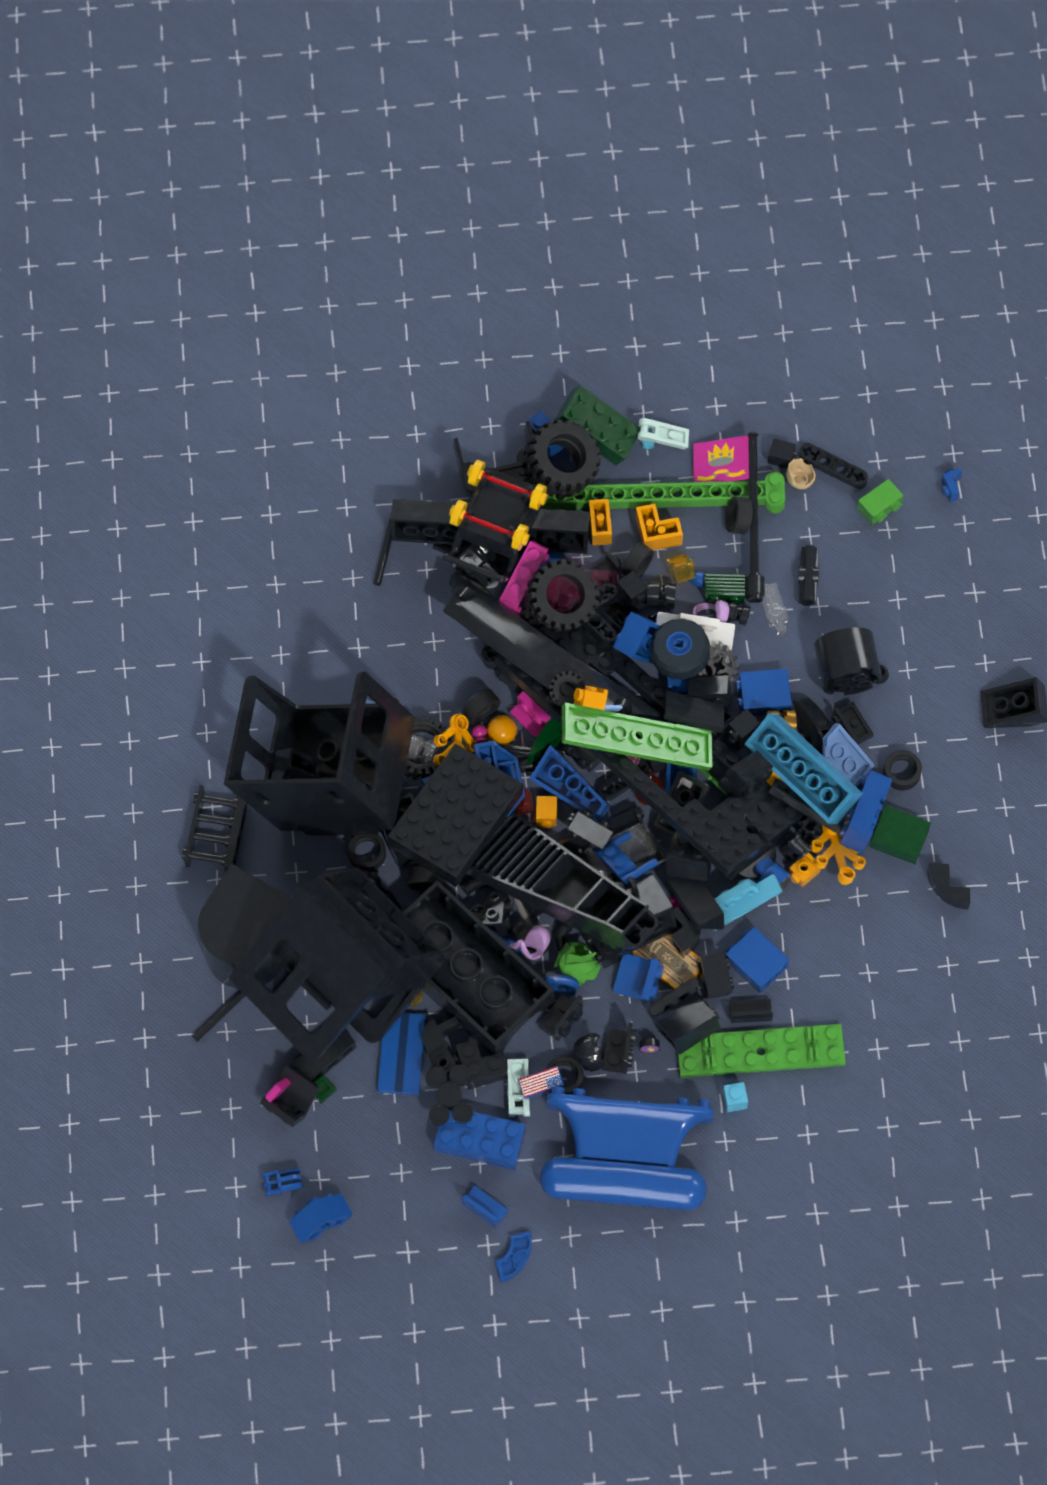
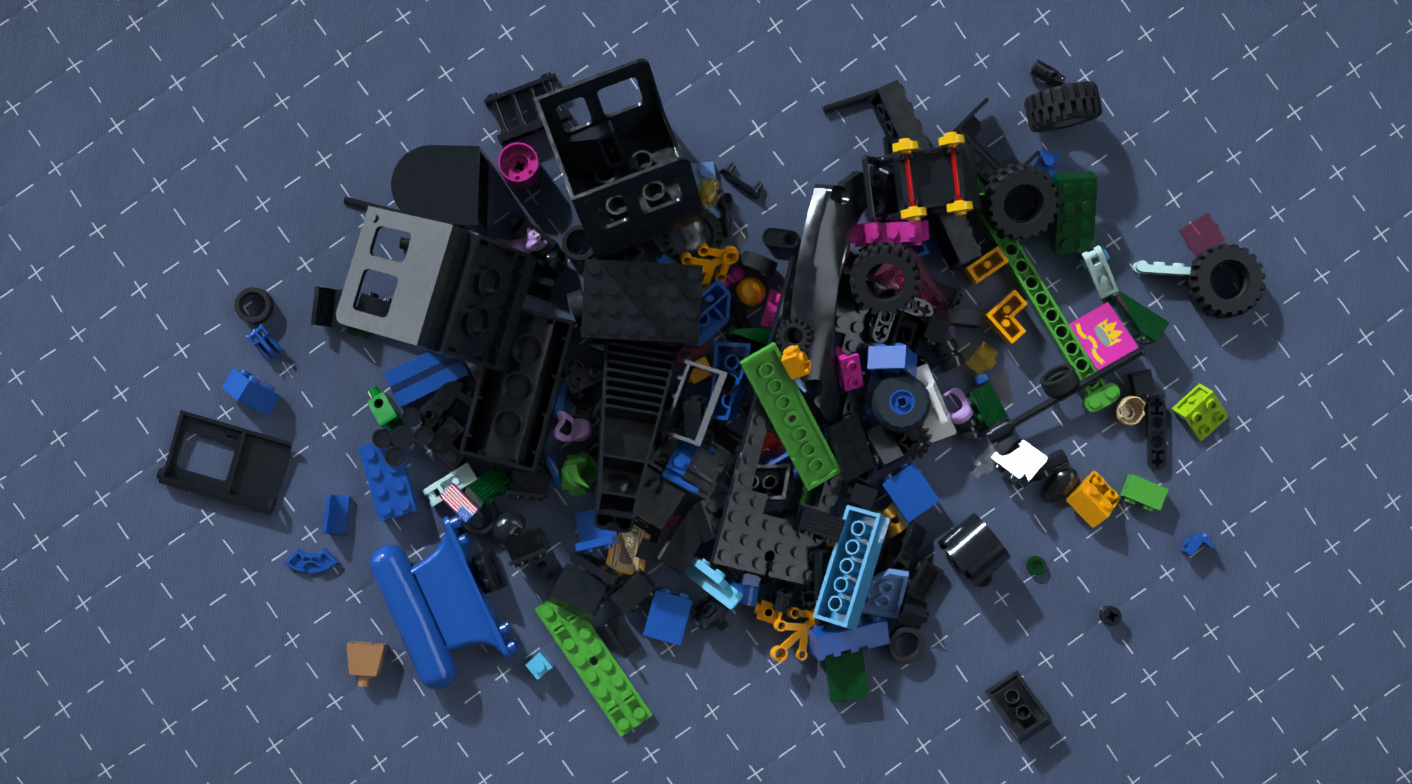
camera: 55 degrees right, 20 degrees up
dark pink tile [265,1078,291,1102] -> none
black brick [927,863,970,909] -> none
none -> black piece [157,410,292,516]
none -> black tyre [234,287,274,324]
none -> medium nougat torso [347,641,387,687]
none -> green torso [367,386,404,432]
none -> dark green brick [464,465,510,510]
none -> black bracket [471,550,507,594]
none -> dark pink wheel [498,142,541,190]
none -> black hinge [657,359,736,450]
none -> black tile [692,595,729,631]
none -> black piece [717,193,733,237]
none -> black piece [720,163,763,199]
none -> black piece [762,228,800,249]
none -> dark pink bracket [836,347,863,392]
none -> black brick [897,596,929,629]
none -> bracket [991,439,1048,488]
none -> black tyre [1024,81,1103,132]
none -> dark green tile [1026,556,1046,575]
none -> black hinge [1029,59,1066,86]
none -> black arm [1043,468,1078,503]
none -> light orange slope [1066,470,1121,528]
none -> black wheel [1099,605,1122,626]
none -> dark green slope [1109,291,1170,345]
none -> light aqua plate [1132,260,1191,277]
none -> lime bracket [1171,383,1229,441]
none -> clear pink piece [1179,213,1225,257]
none -> black tyre [1185,244,1266,319]

